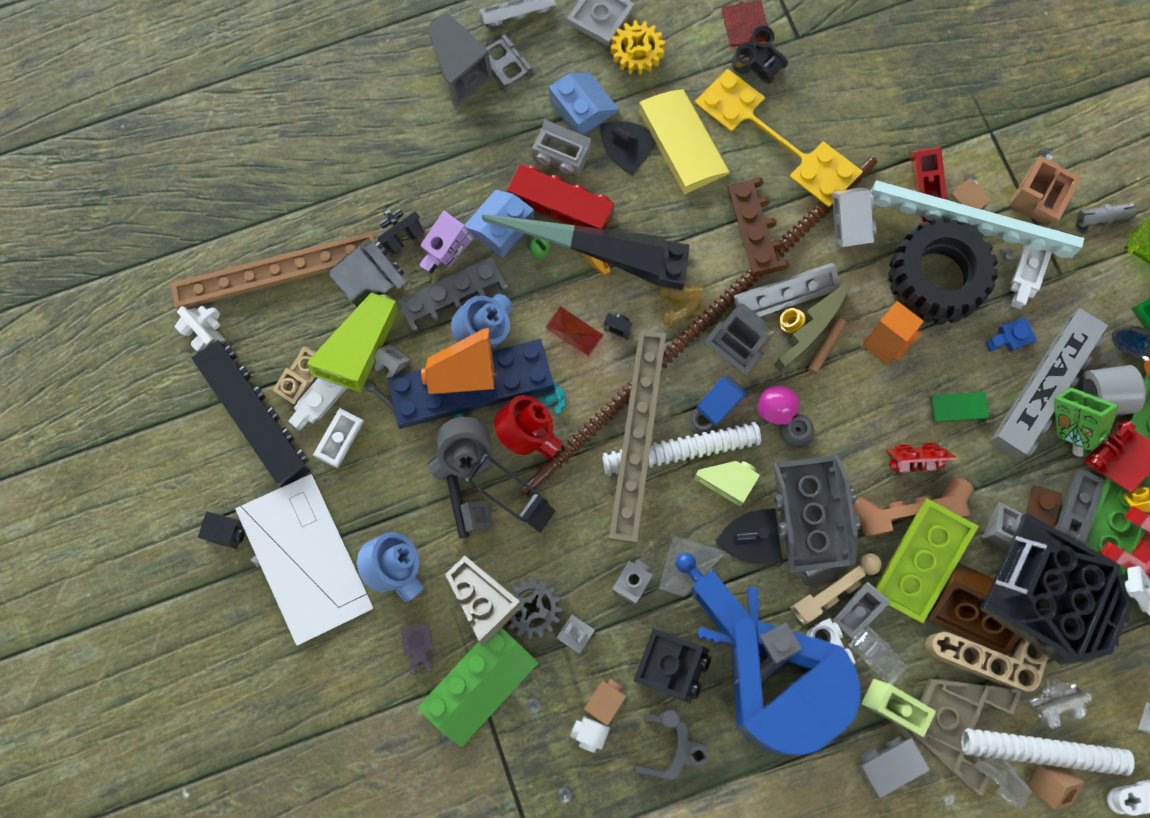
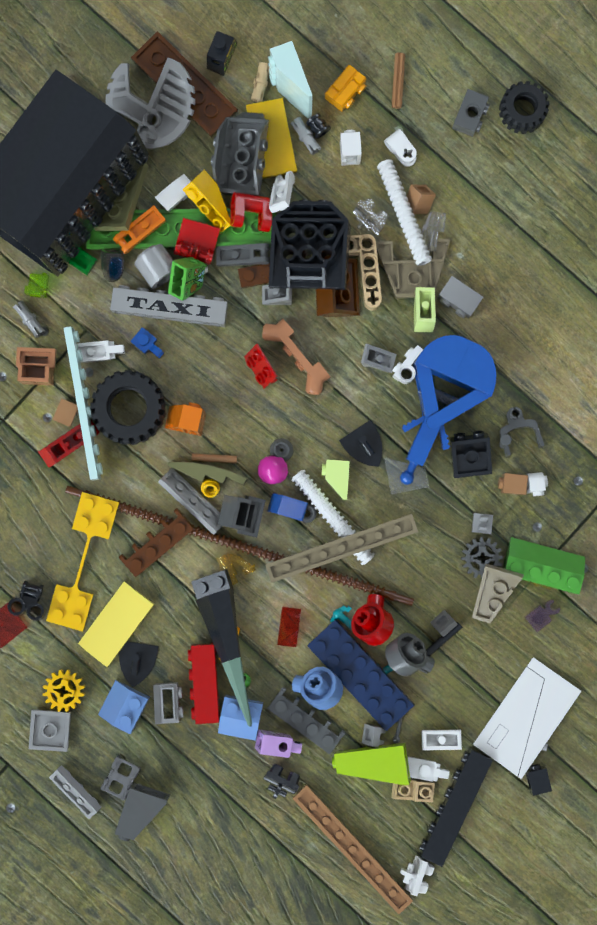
camera: 120 degrees left, 10 degrees up
bracket [329,239,406,307] -> none
medium blue piece [357,532,423,602] -> none
orange slope [421,328,495,394] -> none
black piece [465,453,556,533] -> none
black plate [604,313,633,340] -> none
light grey brick [612,560,653,606] -> none
flat silver plate [759,622,802,664] -> none
dark grey slope [773,455,860,585] -> none
tan plate [790,553,881,625] -> none
light grey brick [832,187,877,247] -> none
clear slope [848,625,909,685] -> none
lime plate [875,498,979,623] -> none
green tile [930,392,989,423] -> none

